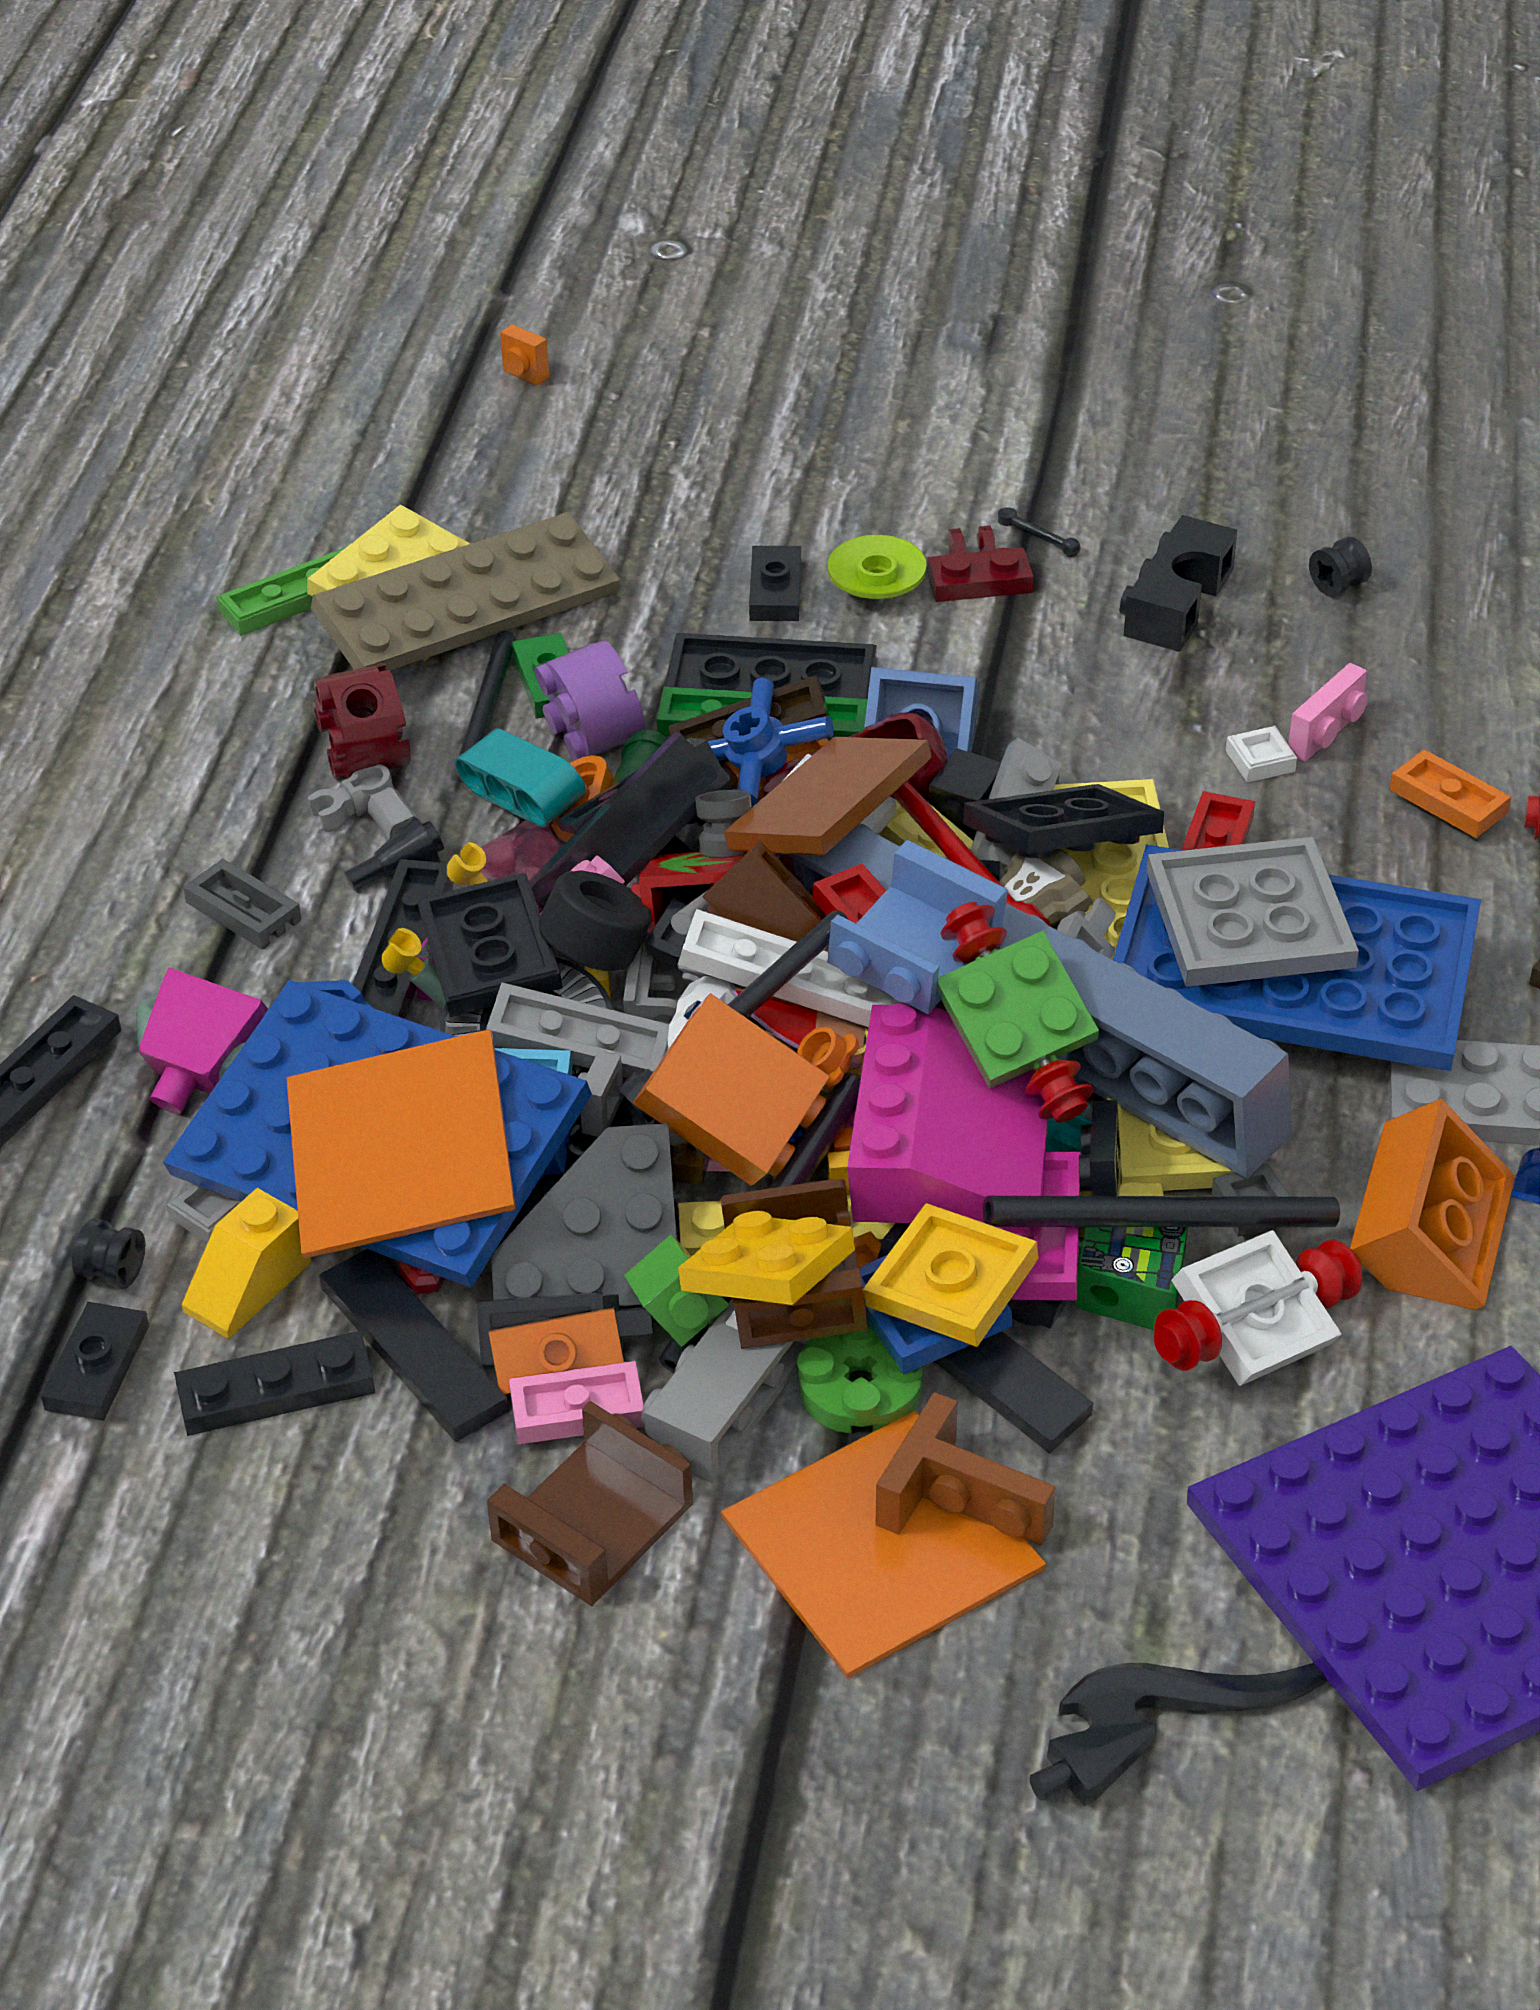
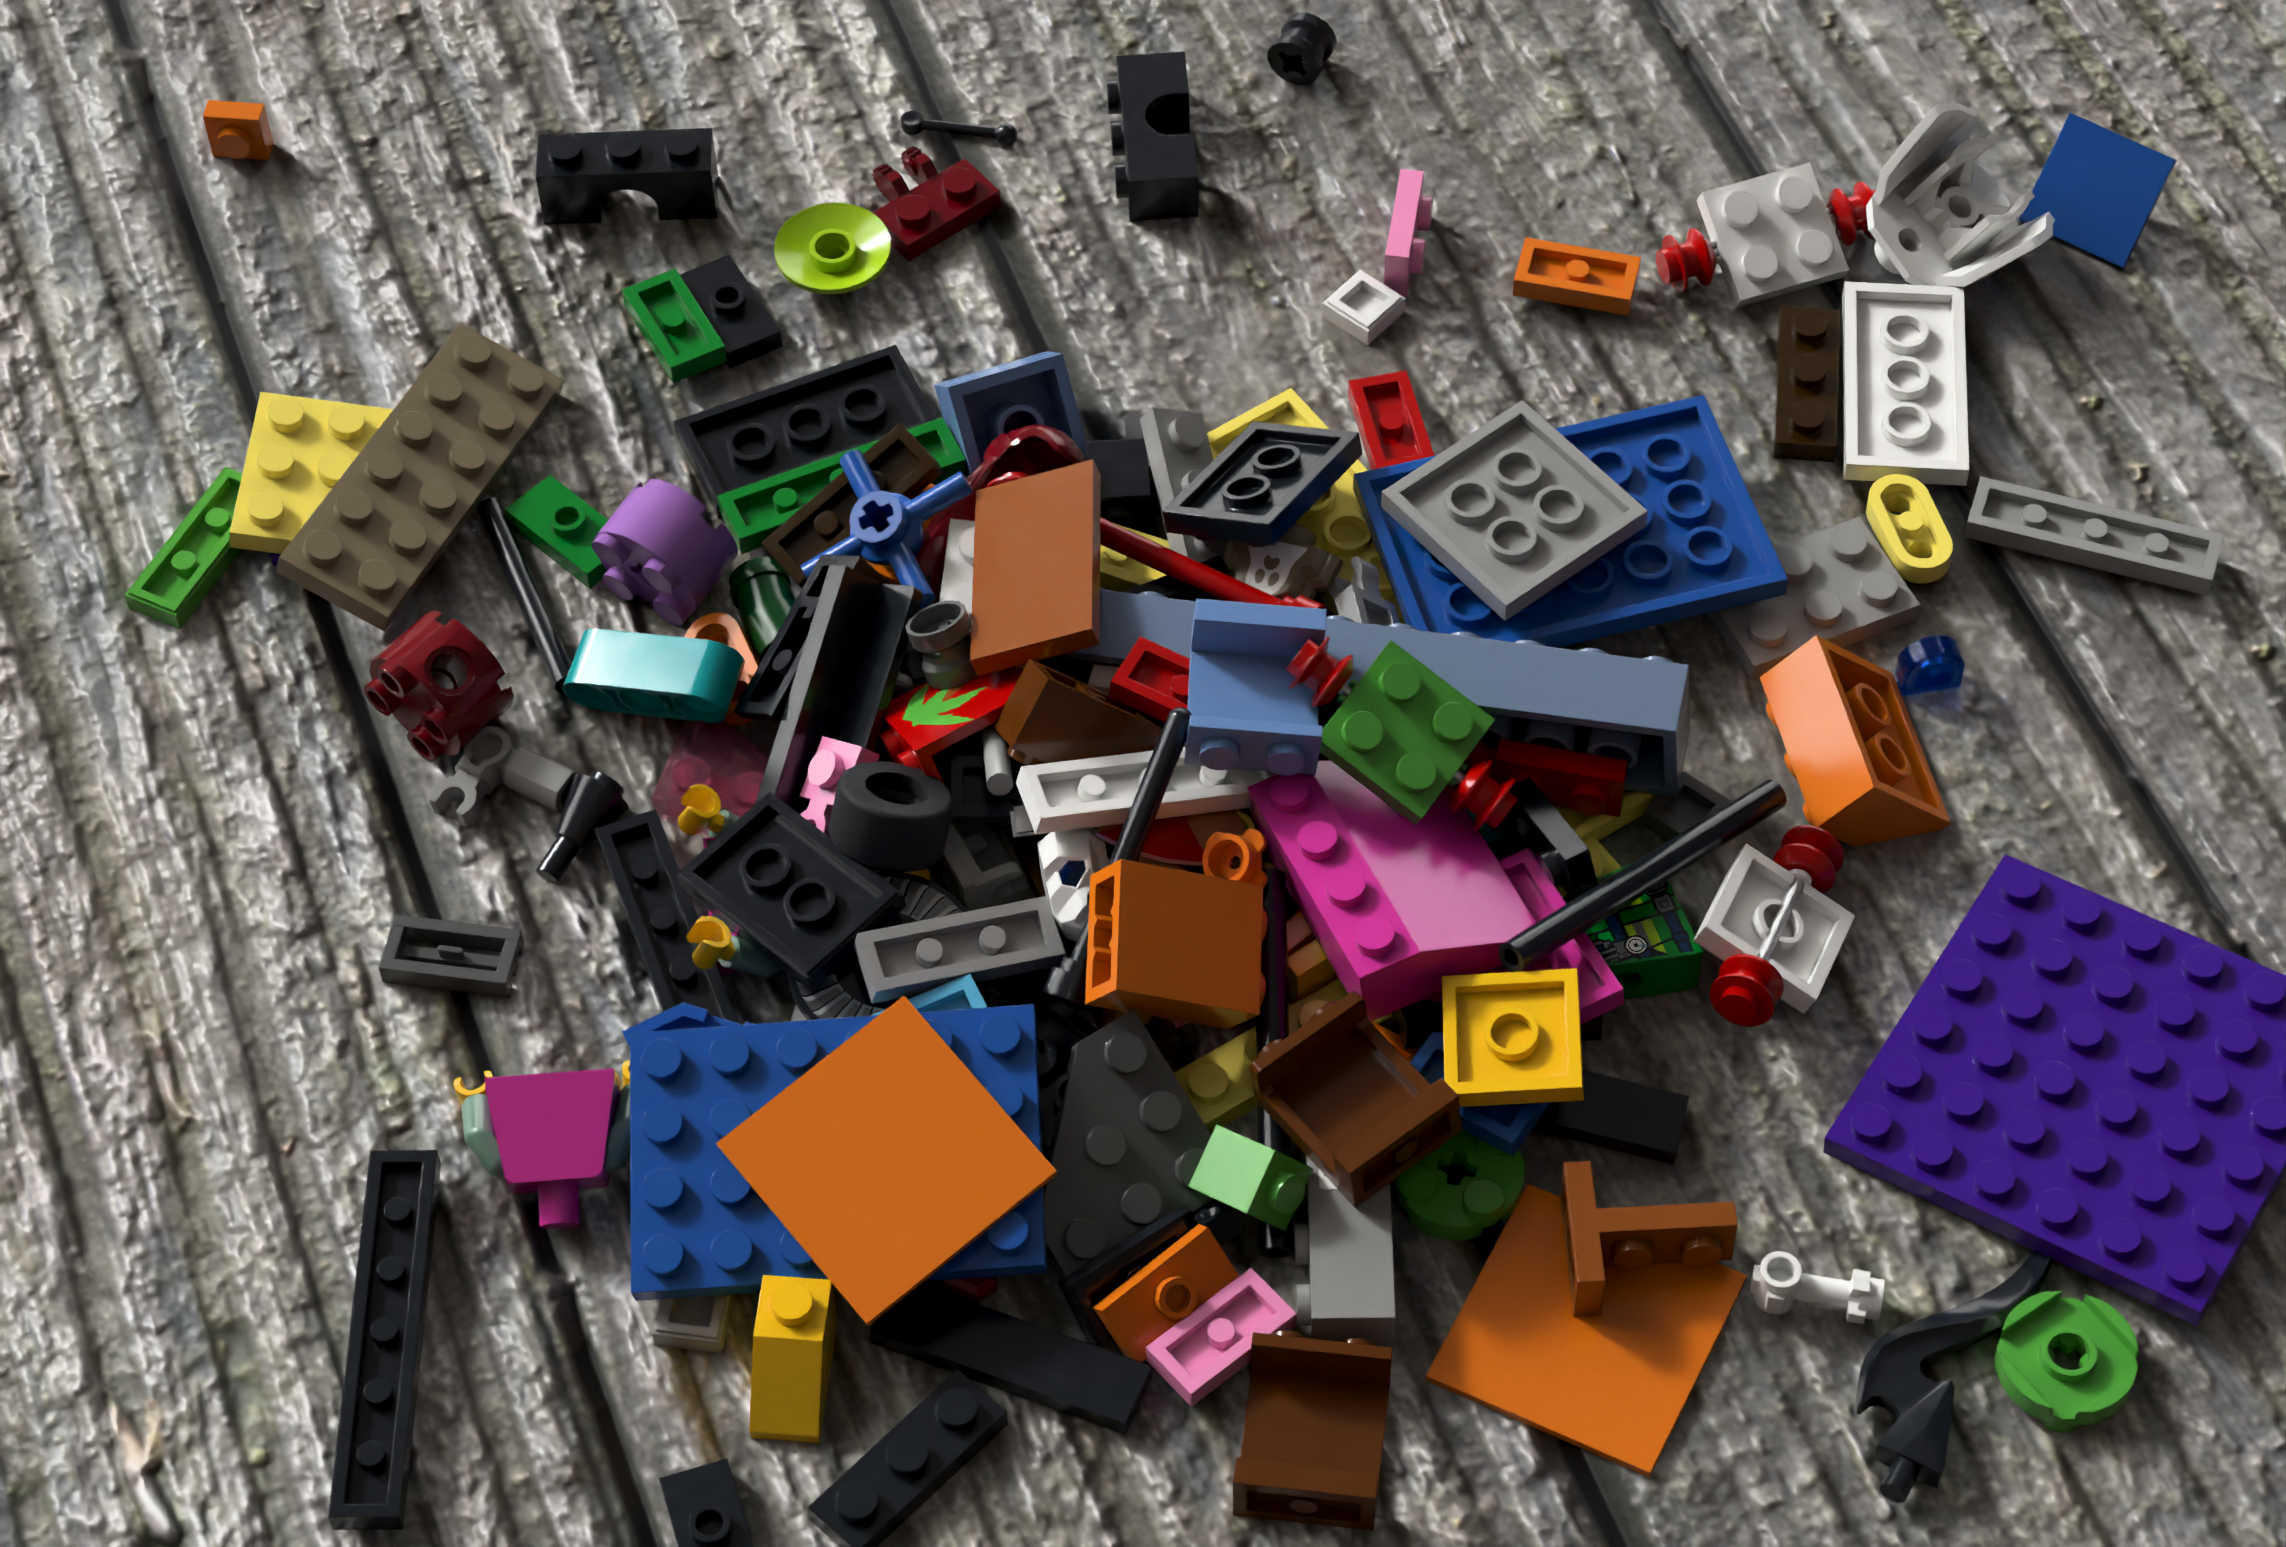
camera: 30 degrees left, 10 degrees up
black wheel [72,1218,146,1289] -> none
light grey plate [578,1051,624,1137] -> none
yellow plate [678,1211,855,1305] -> none
none -> black arch [536,128,718,225]
none -> green plate [622,268,727,383]
none -> red plate [1463,738,1628,817]
none -> white bar [1750,1251,1885,1324]
none -> bright green plate [1994,1291,2138,1433]

